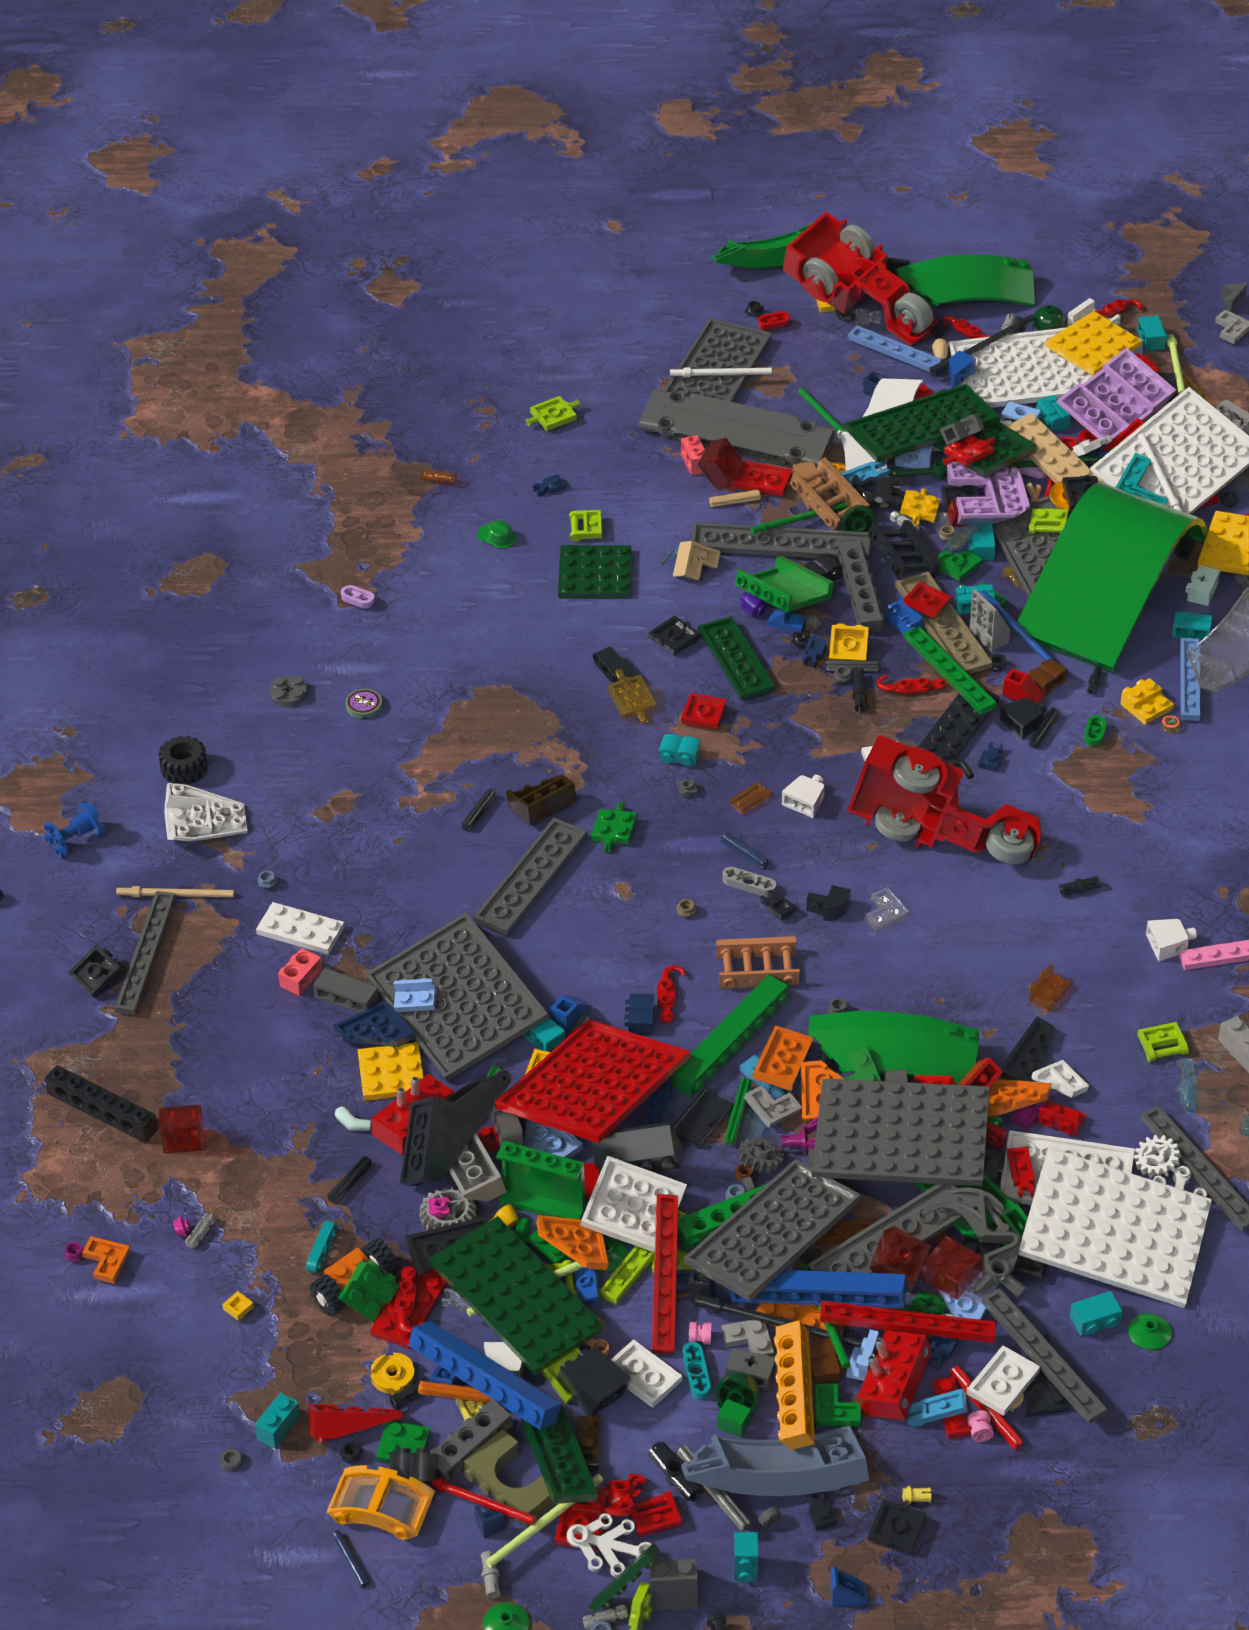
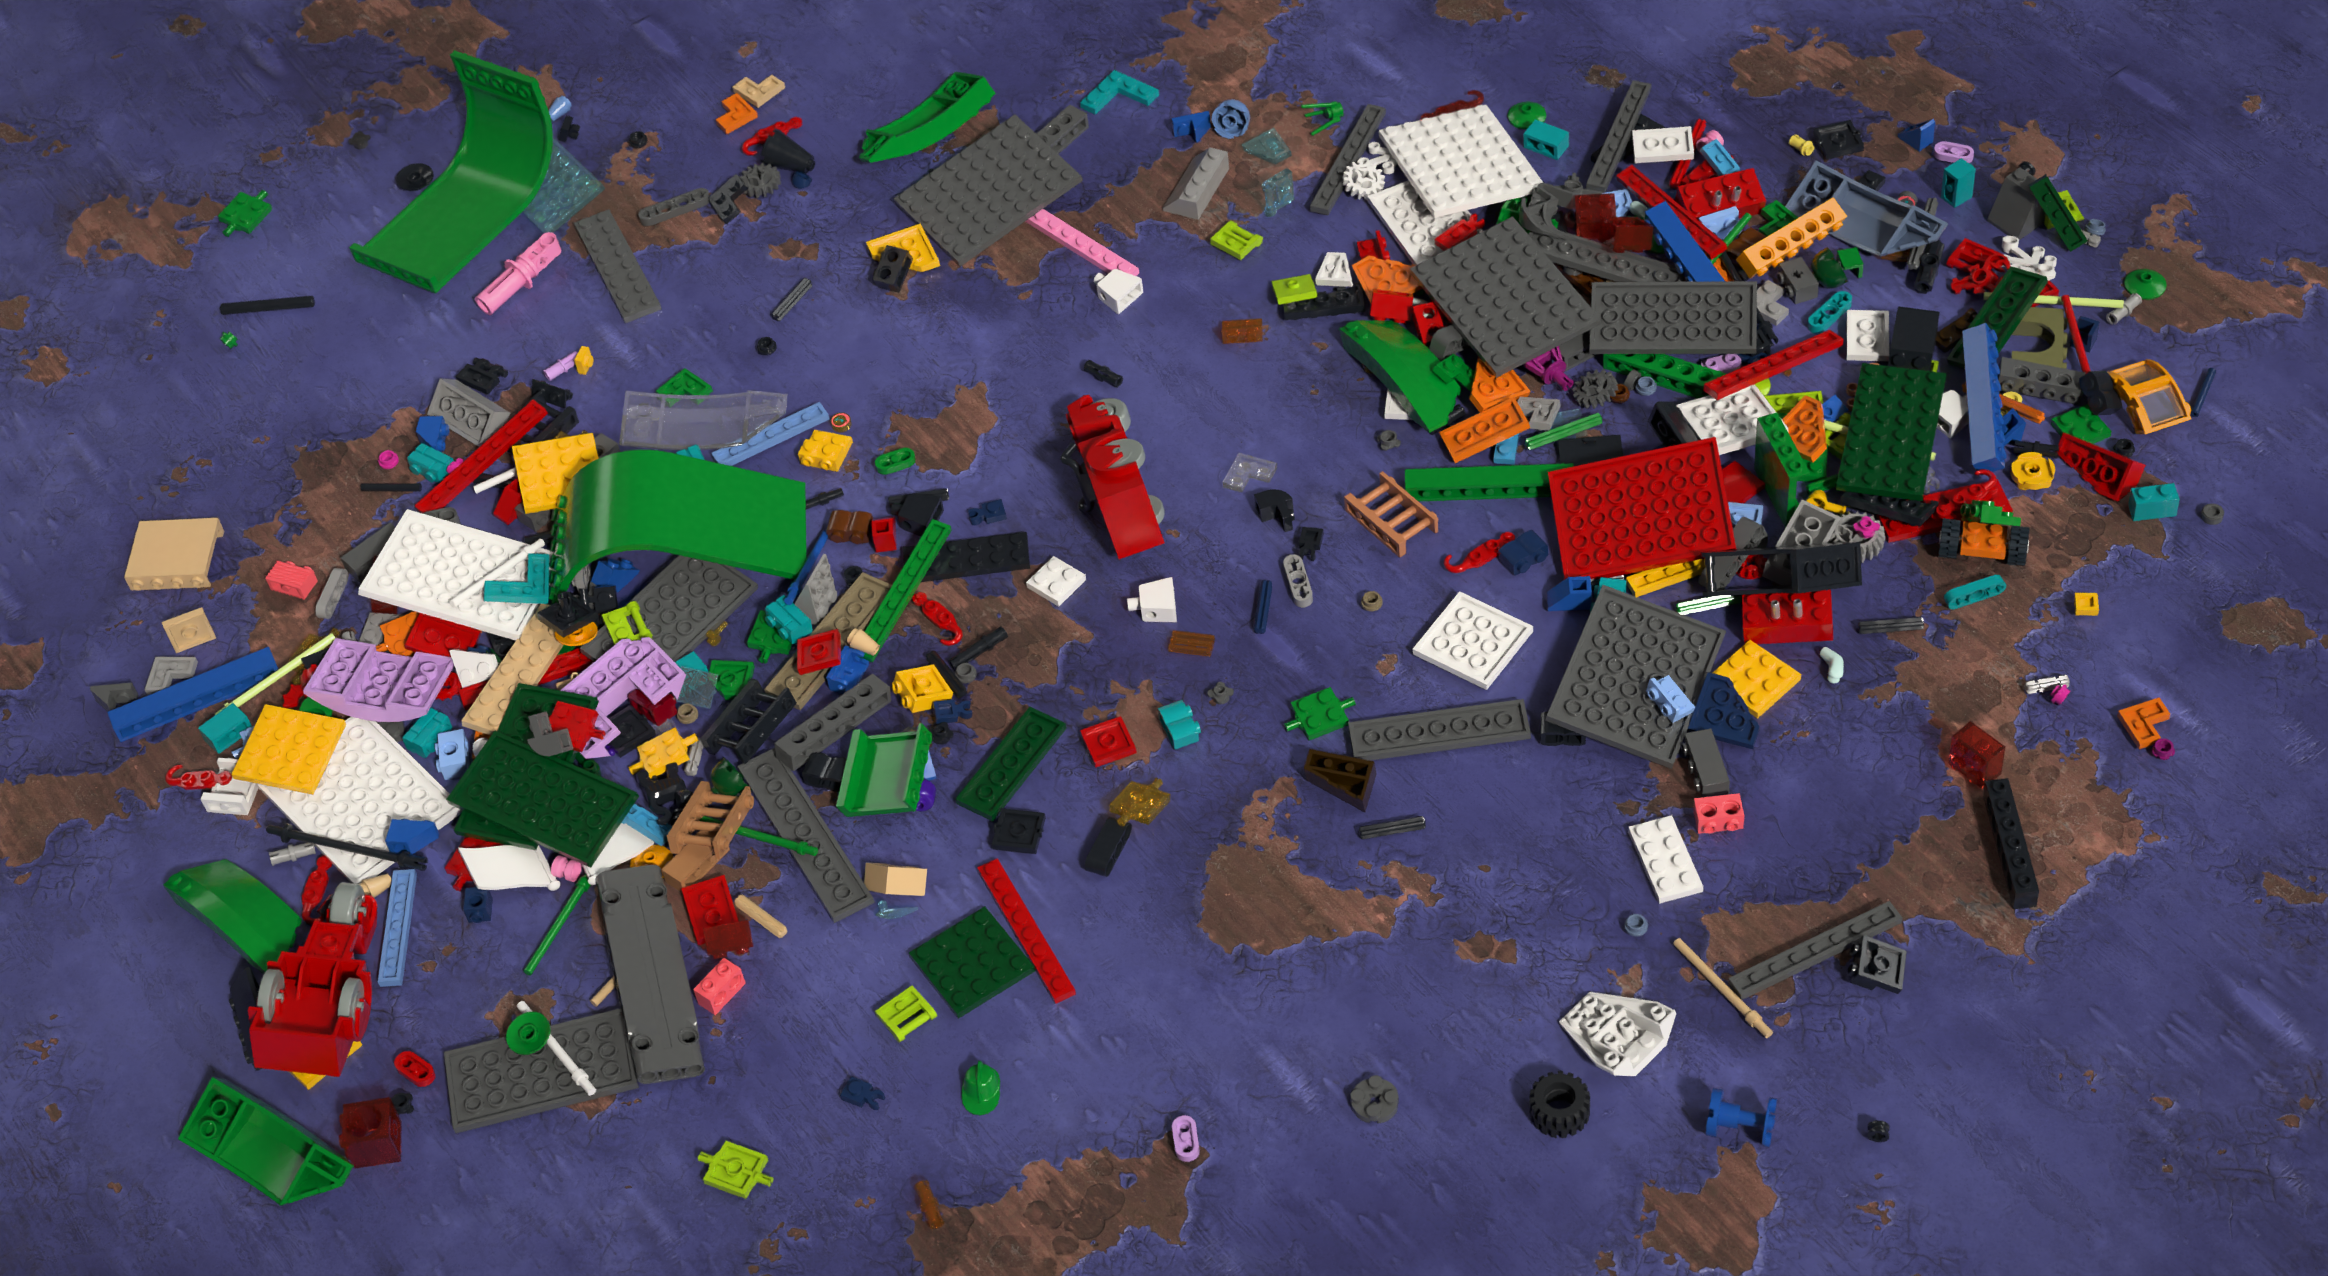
camera: 120 degrees left, 5 degrees up
tile [345,689,382,719] -> none
bright pink wheel [689,1322,712,1345] -> none
dark green cylinder [1032,305,1066,331] -> none
none -> blue brick [107,647,279,742]
none -> clear red brick [339,1097,402,1169]
none -> green dish [506,1012,551,1055]
none -> tan cone [847,628,880,656]
none -> red plate [977,858,1076,1004]
none -> lime plate [1271,274,1317,305]
none -> white plate [1413,591,1533,690]
none -> clear red piece [1421,90,1484,120]
none -> lavender plate [1934,141,1974,163]

